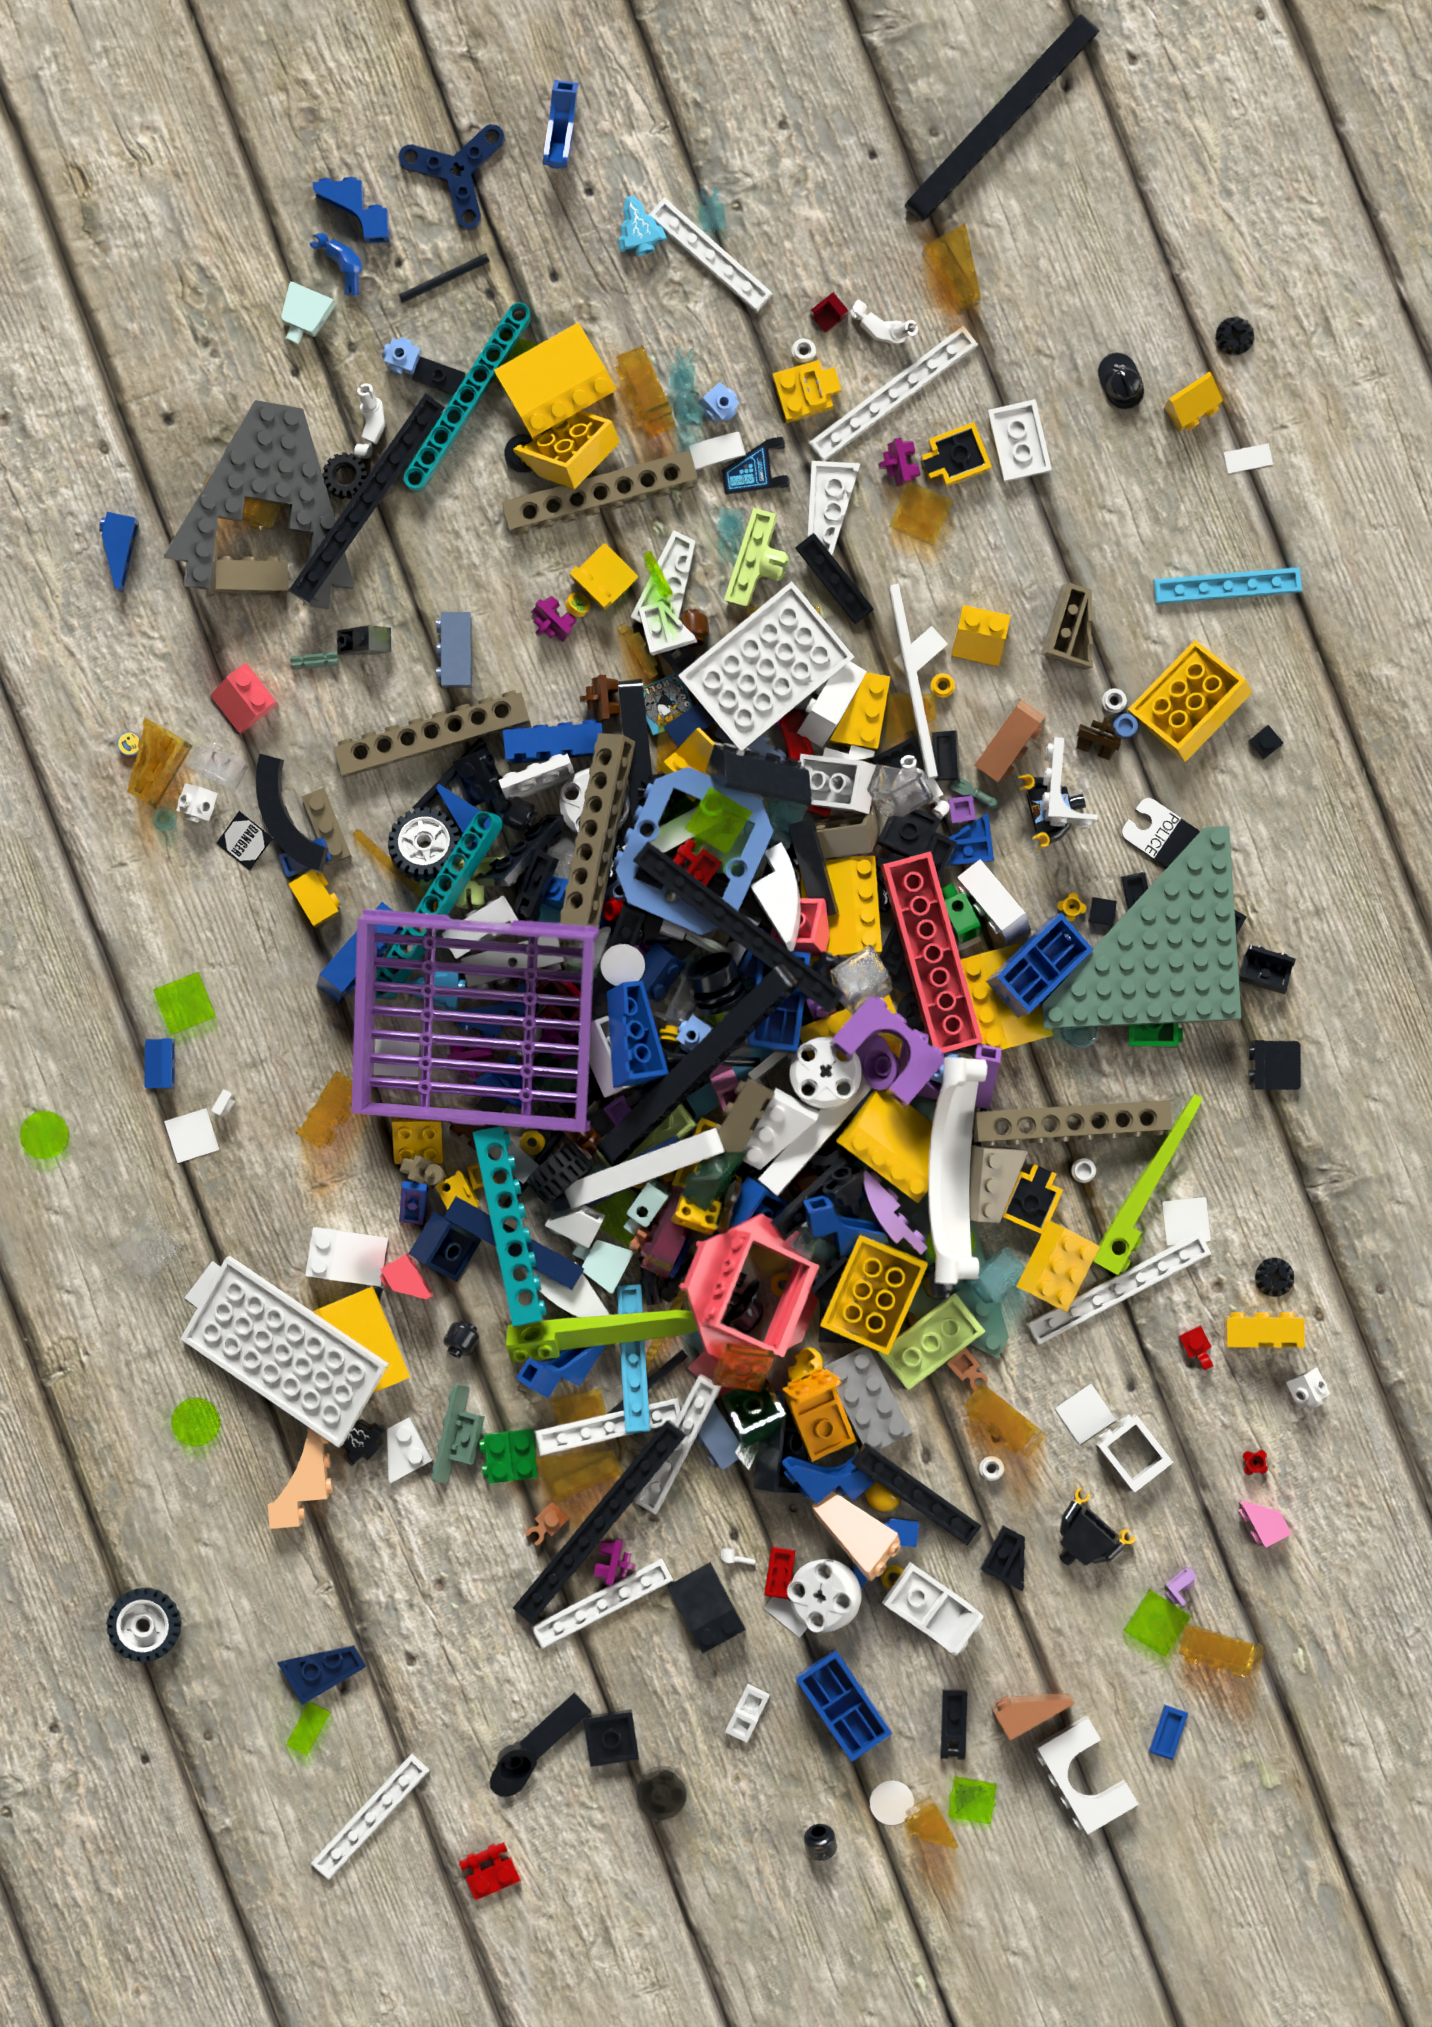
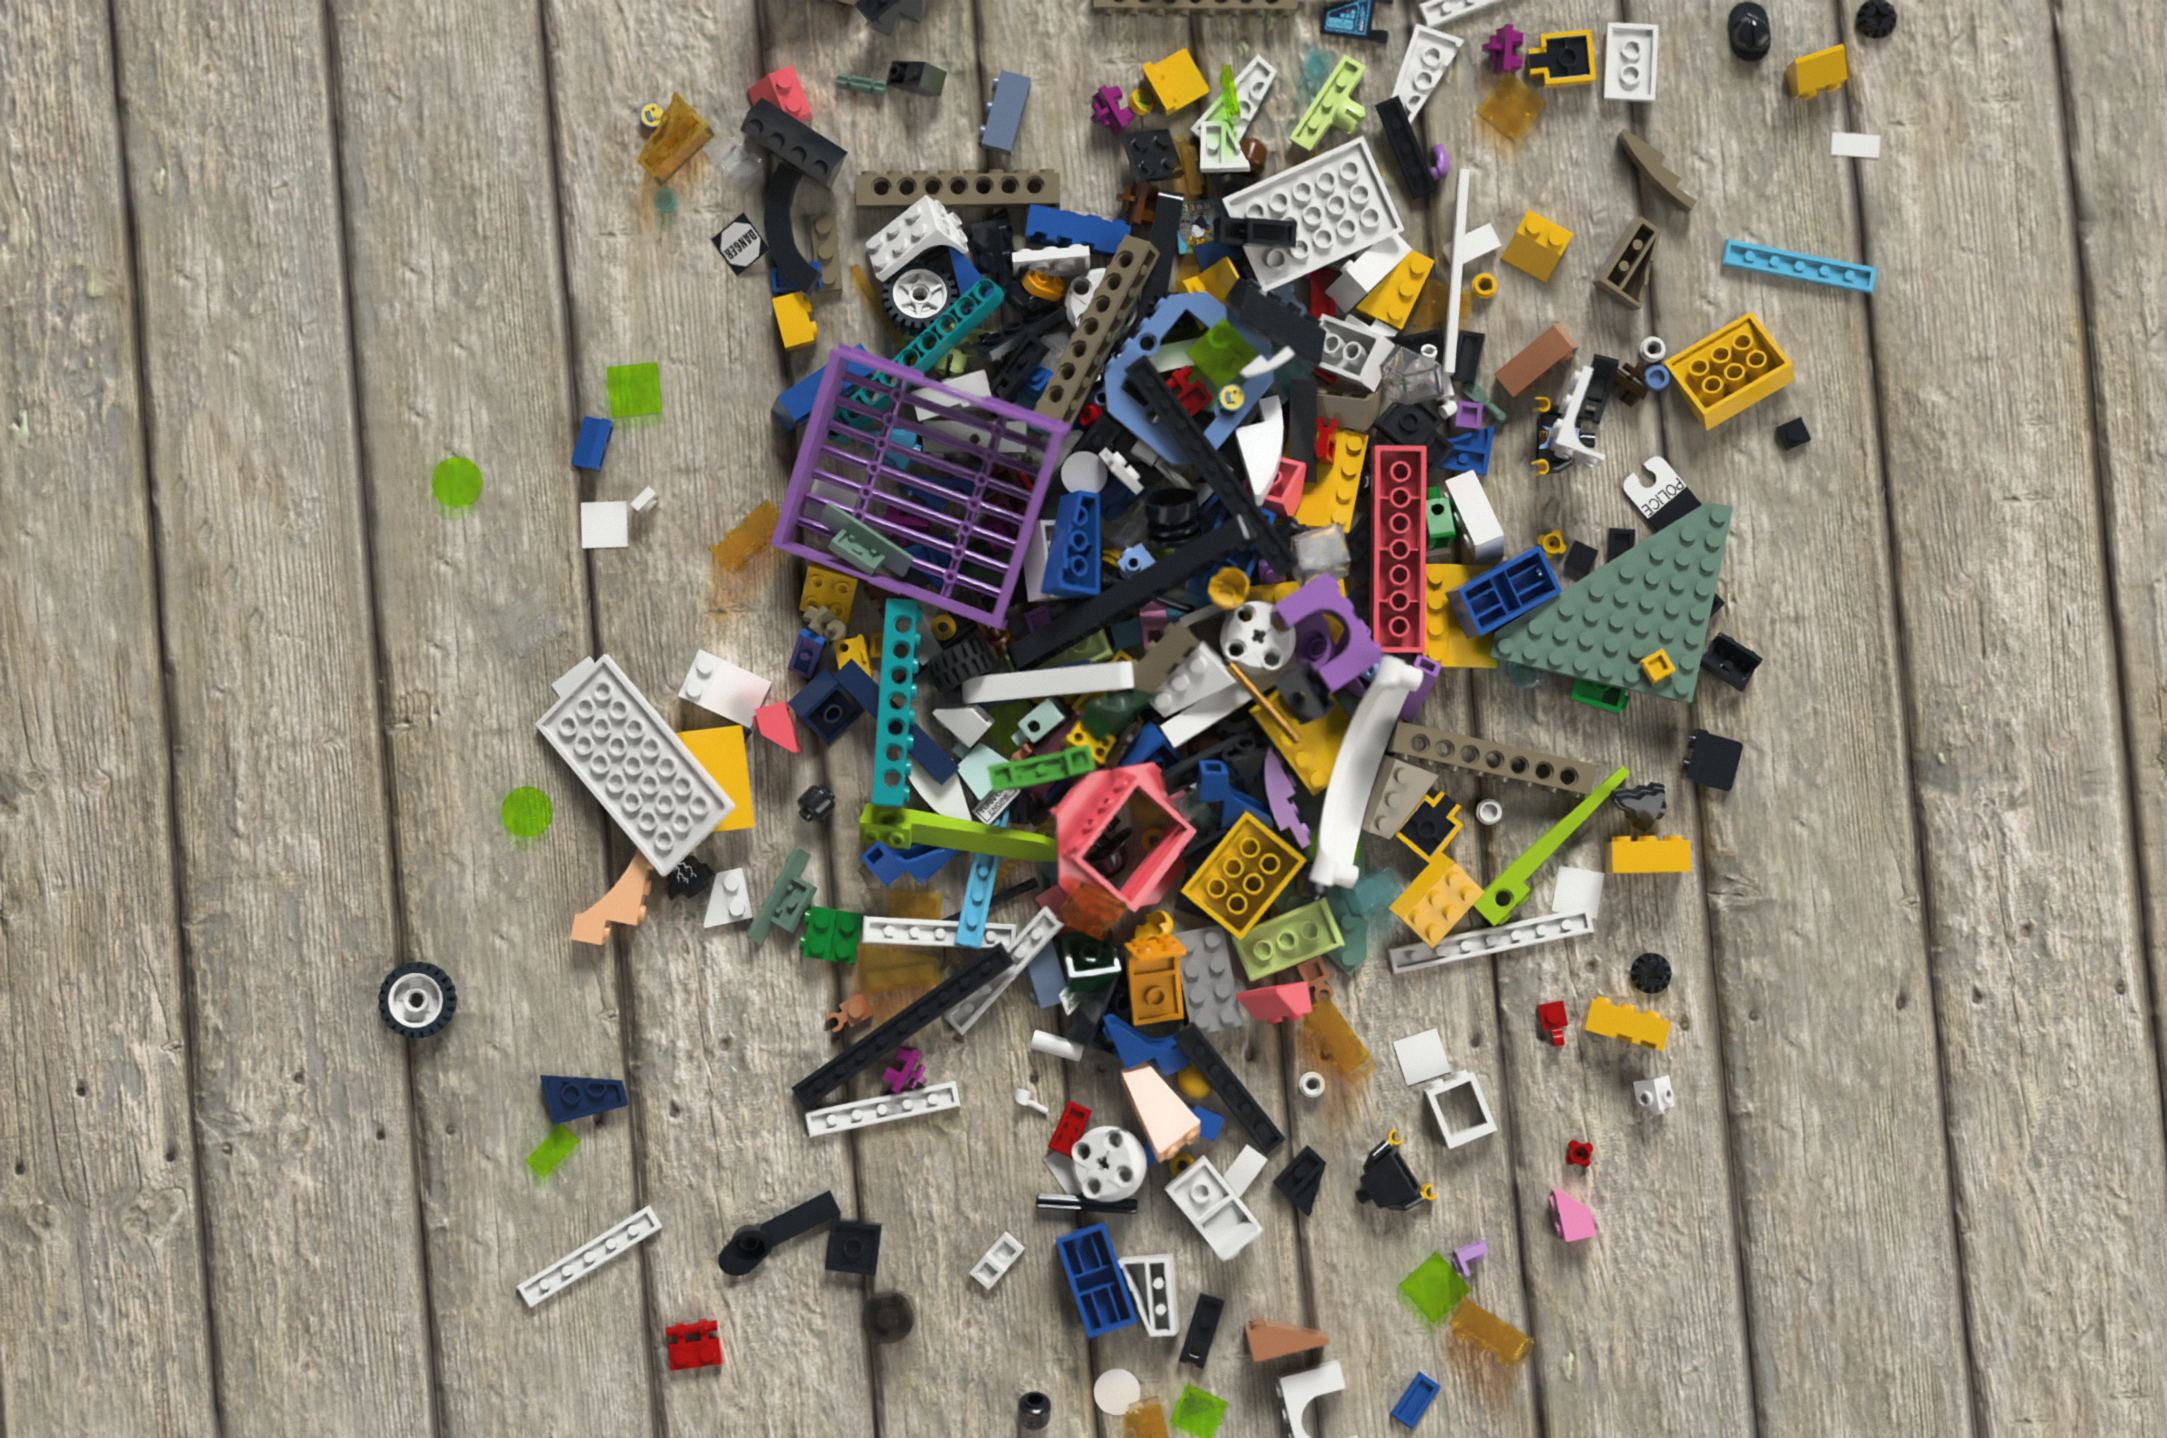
camera: 15 degrees right, 0 degrees up
white brick [176,783,218,823] -> none
black slope [667,1562,746,1654] -> none
none -> black slope [740,97,848,191]
none -> sand green bracket [819,502,914,577]
none -> white bracket [866,195,969,282]
none -> white sticker [972,788,1021,824]
none -> bright green slope [987,744,1095,792]
none -> light orange plate [1021,270,1066,302]
none -> white piece [1030,1029,1084,1062]
none -> black axle [1036,1193,1138,1214]
none -> white wing [1099,448,1144,495]
none -> white wedge [1118,1253,1180,1337]
none -> black plate [1121,128,1185,184]
none -> yellow hair [1208,567,1249,610]
none -> black slope [1213,217,1297,248]
none -> light yellow tile [1219,384,1245,411]
none -> white slope [1222,1144,1268,1198]
none -> pearl gold bar [1226,662,1302,745]
none -> coral slope [1236,981,1312,1024]
none -> white slope [1240,346,1294,378]
none -> black brick [1275,661,1334,726]
none -> red plate [1314,418,1338,465]
none -> medium lavender arm [1430,144,1450,181]
none -> black plate [1576,354,1619,425]
none -> yellow brick [1605,835,1691,873]
none -> black rock [1608,782,1667,832]
none -> dark tan slope [1617,128,1697,214]
none -> yellow tile [1639,648,1676,685]

